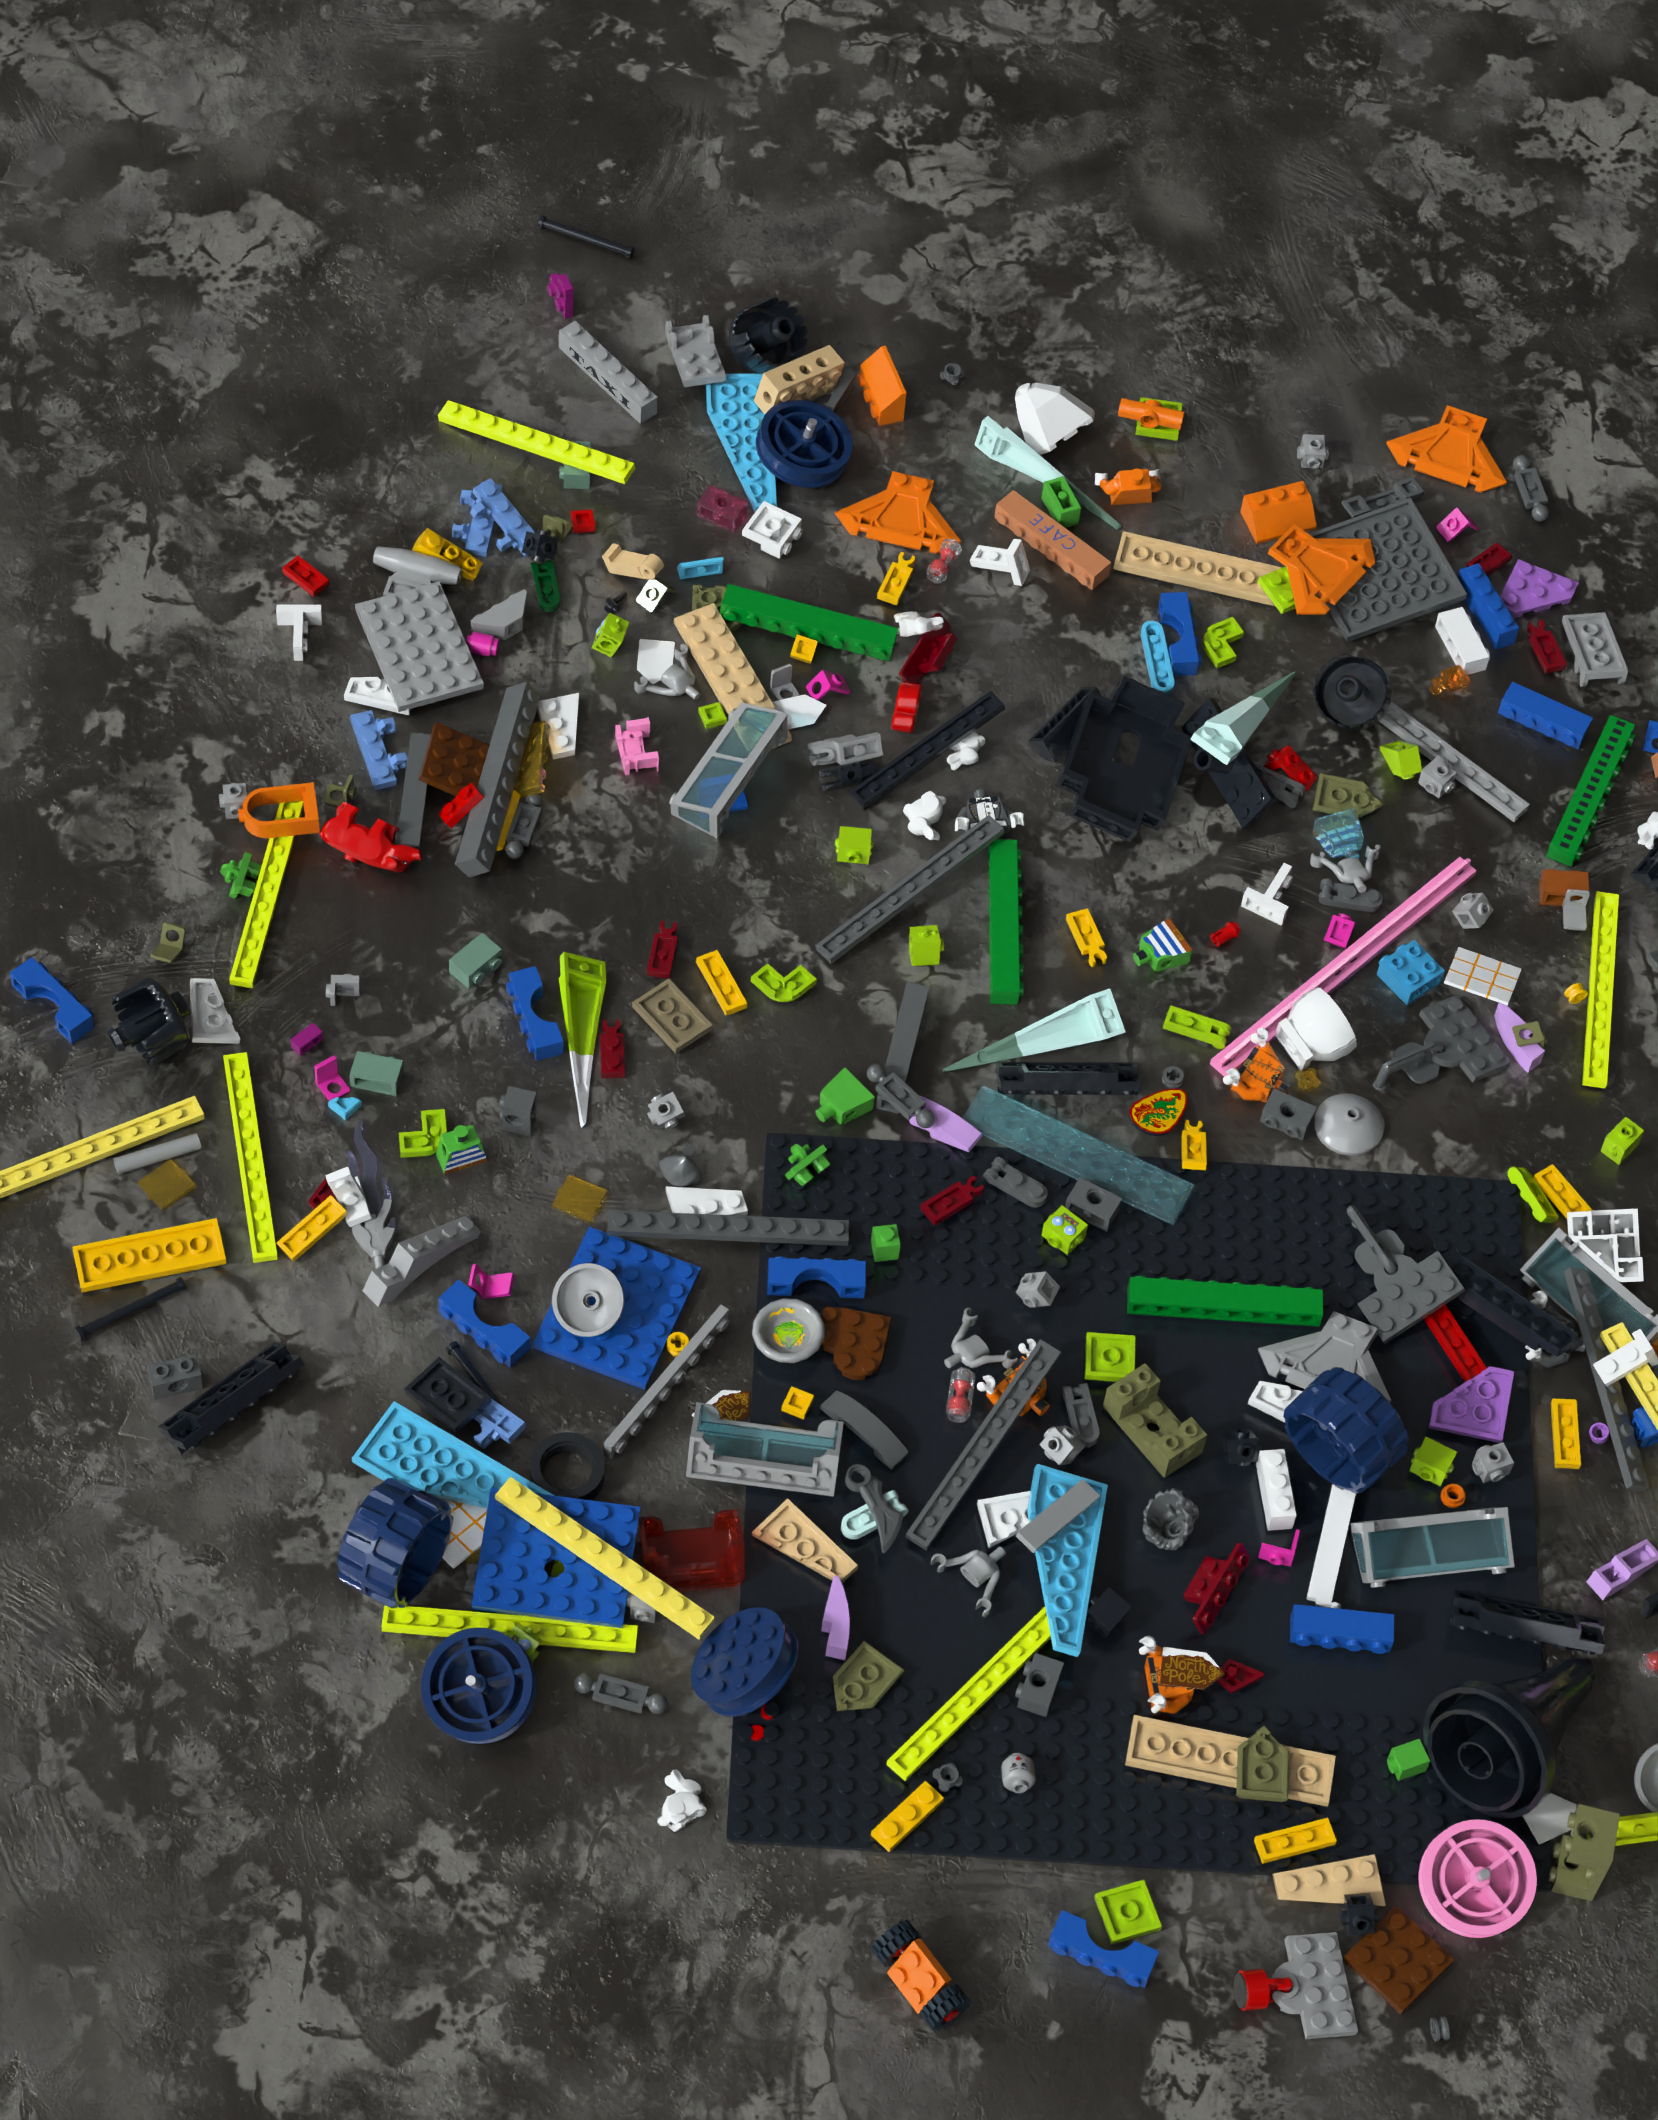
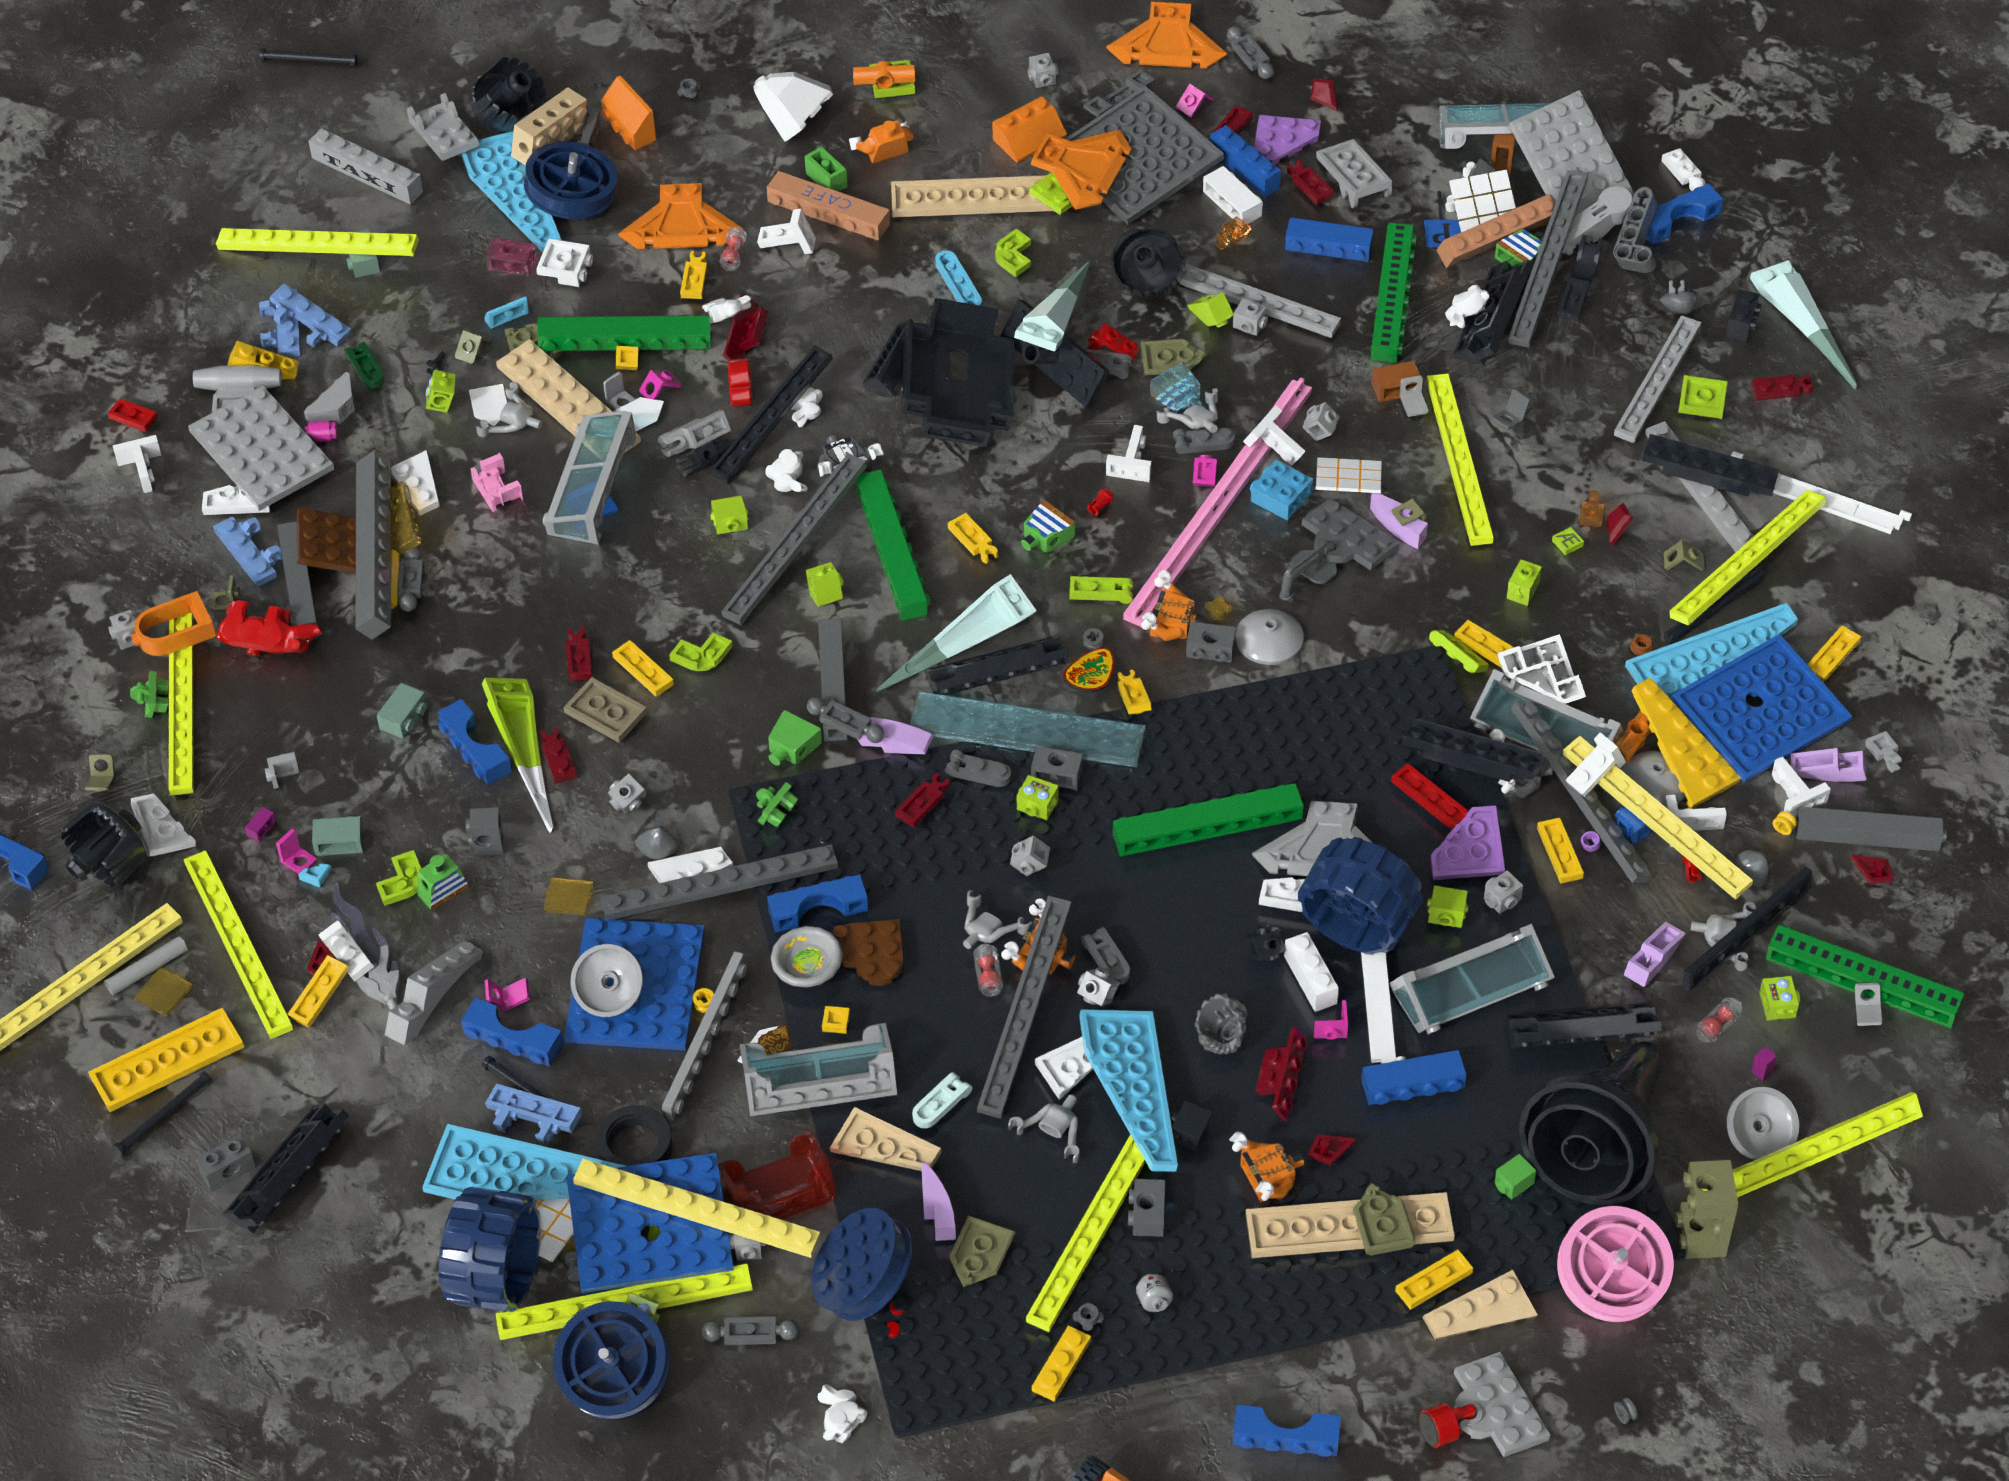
camera: 10 degrees left, 5 degrees down
black plate [404,1357,492,1434] -> none
red plate [438,783,484,829] -> none
black brick [522,529,558,562] -> none
olive bracket [543,515,572,543] -> none
magenta plate [547,273,573,319] -> none
red plate [570,509,595,533] -> none
tan leg [602,544,664,579] -> none
lime tile [698,702,727,729] -> none
dark grey slope [820,1390,909,1470] -> none
dark grey piece [845,1464,904,1553] -> none
bright green brick [871,1224,900,1262] -> none
light aqua plate [975,416,1122,529] -> none
light grey tile [1016,1479,1100,1553] -> none
lime plate [1085,1332,1135,1382] -> none
lime plate [1094,1880,1162,1945] -> none
olive plate [1103,1363,1207,1478] -> none
blue arch [1158,592,1202,676] -> none
sticker [1160,1647,1225,1690] -> none
white plate [1274,987,1357,1072] -> none
black brick [1340,1893,1379,1936] -> none
reddish brown plate [1343,1906,1454,2014] -> none
dark grey plate [1347,1205,1465,1344] -> none
orange plate [1440,1484,1466,1508] -> none
white sticker [1523,1793,1577,1844] -> none
yellow bush [1564,983,1588,1005] -> none
none -> white bracket [1243,405,1305,465]
none -> dark red piece [1310,79,1339,111]

